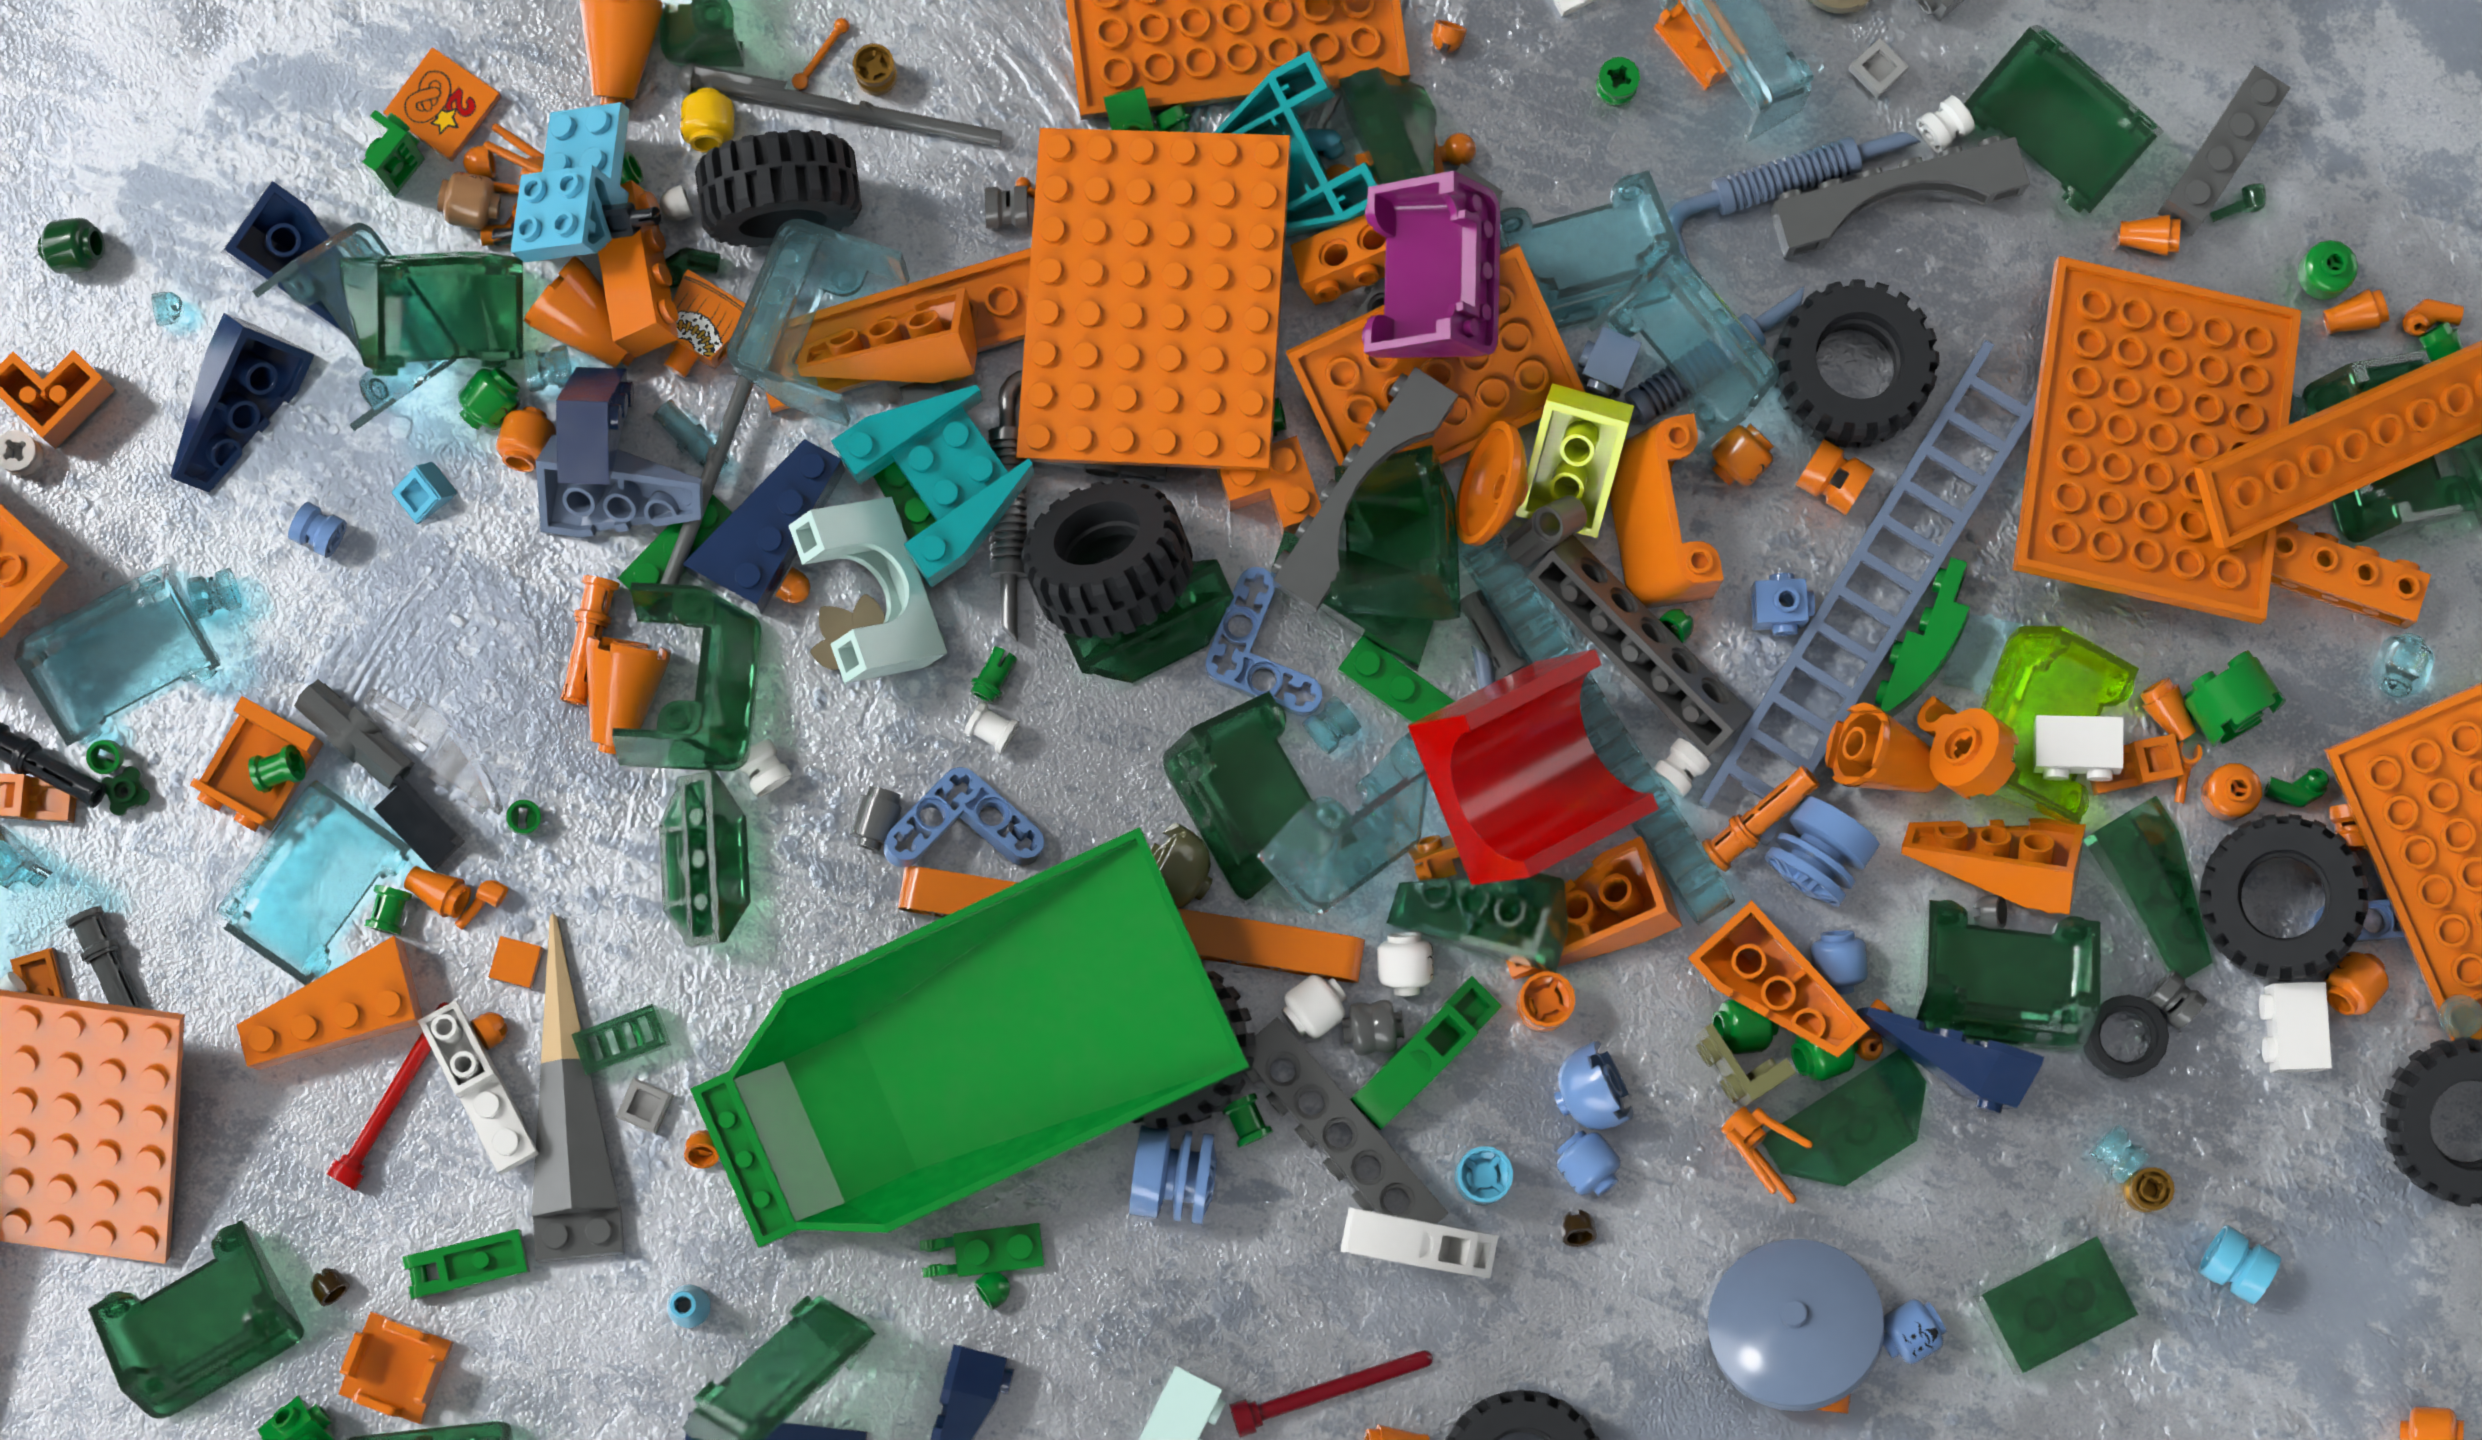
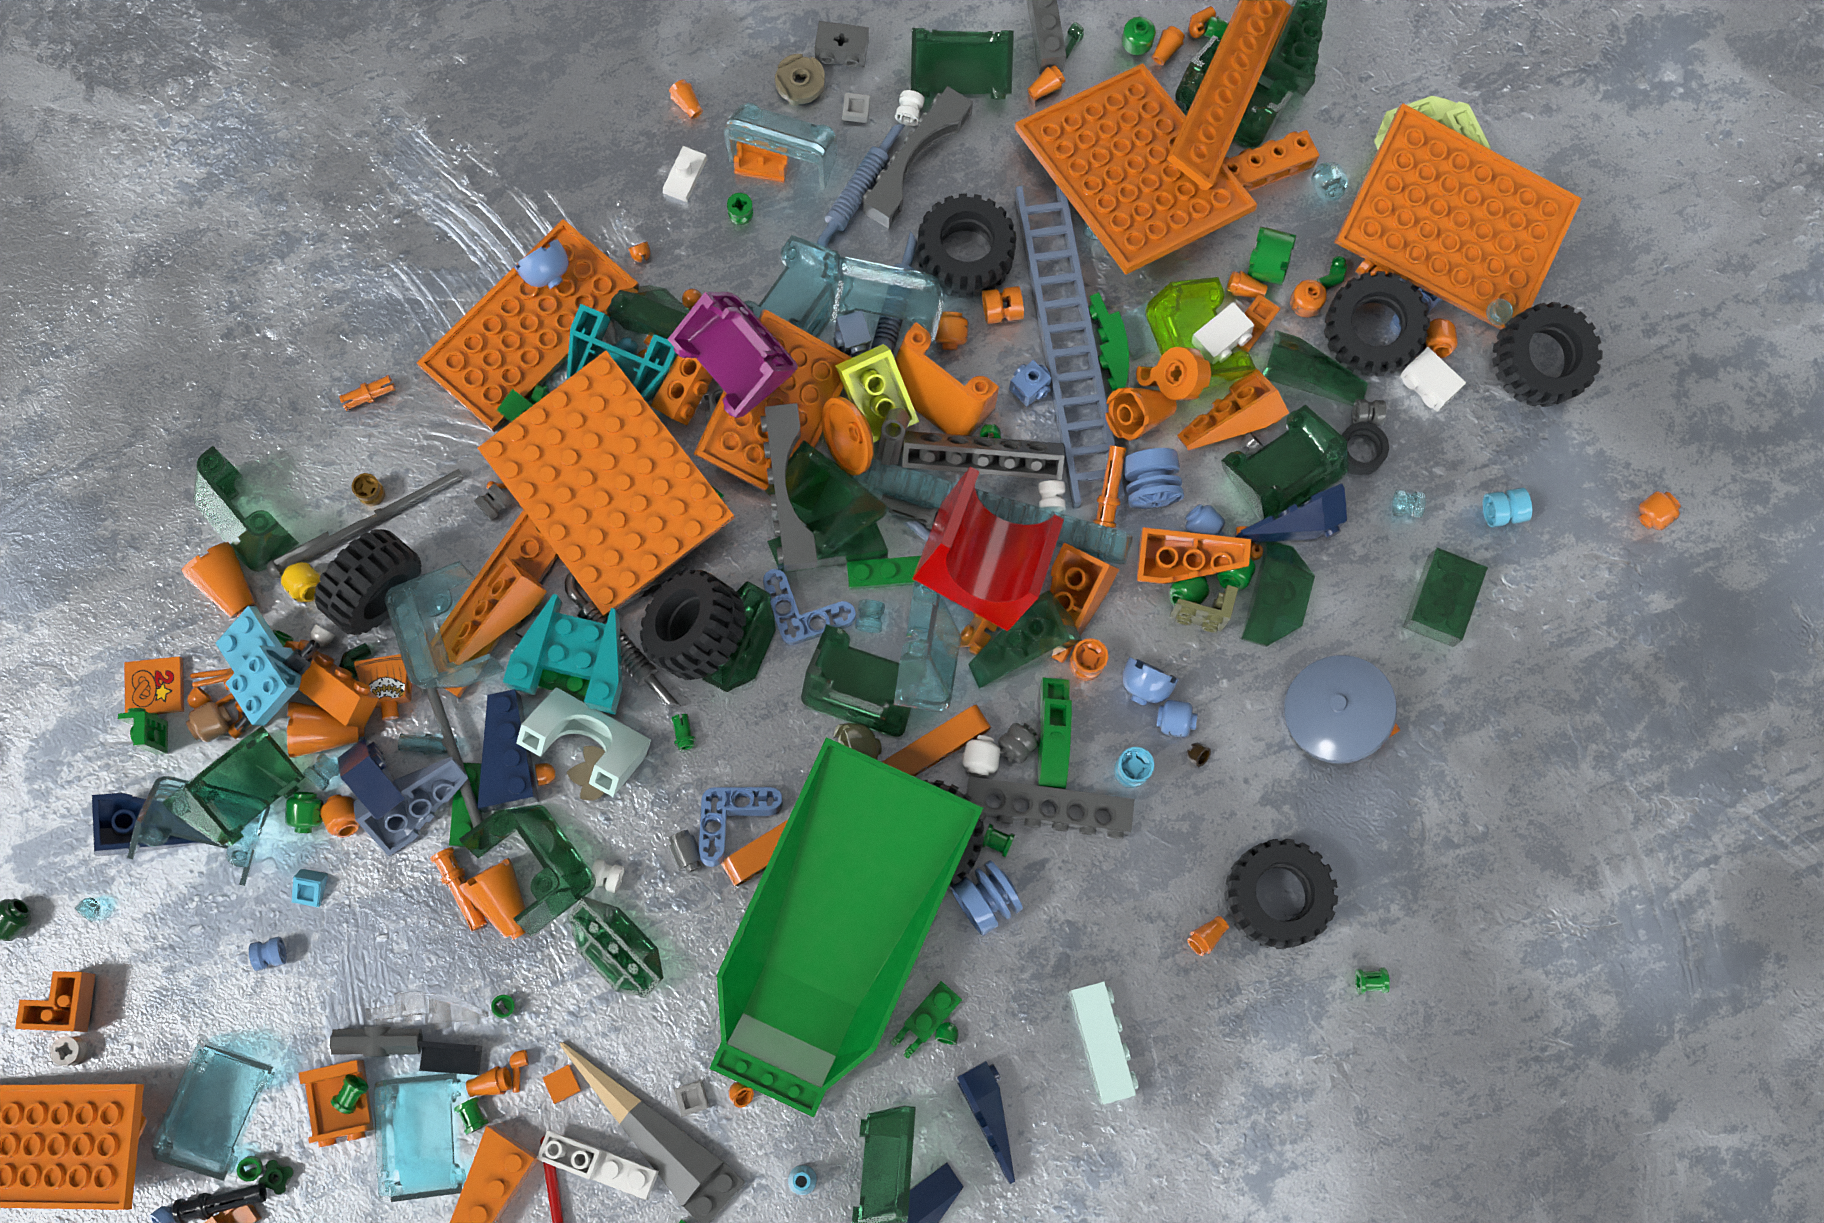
camera: 45 degrees left, 5 degrees down
dark blue wedge [170,313,315,492] -> none
clear light blue wheel [187,567,242,619] -> none
orange hinge [470,1012,508,1050] -> none
clear green slope [571,1004,671,1075] -> none
orange hinge [792,18,850,91] -> none
white bush [964,701,1019,755] -> none
orange brick [1216,435,1321,537] -> none
dark red piece [1229,1350,1433,1438] -> none
white slope [1340,1207,1498,1278] -> none
white head [1377,932,1434,996] -> none
orange plant [1721,1106,1813,1204] -> none
medium blue head [1883,1299,1947,1364] -> none
pearl gold wheel [2123,1167,2175,1213] -> none
orange hand [2174,741,2203,804] -> none

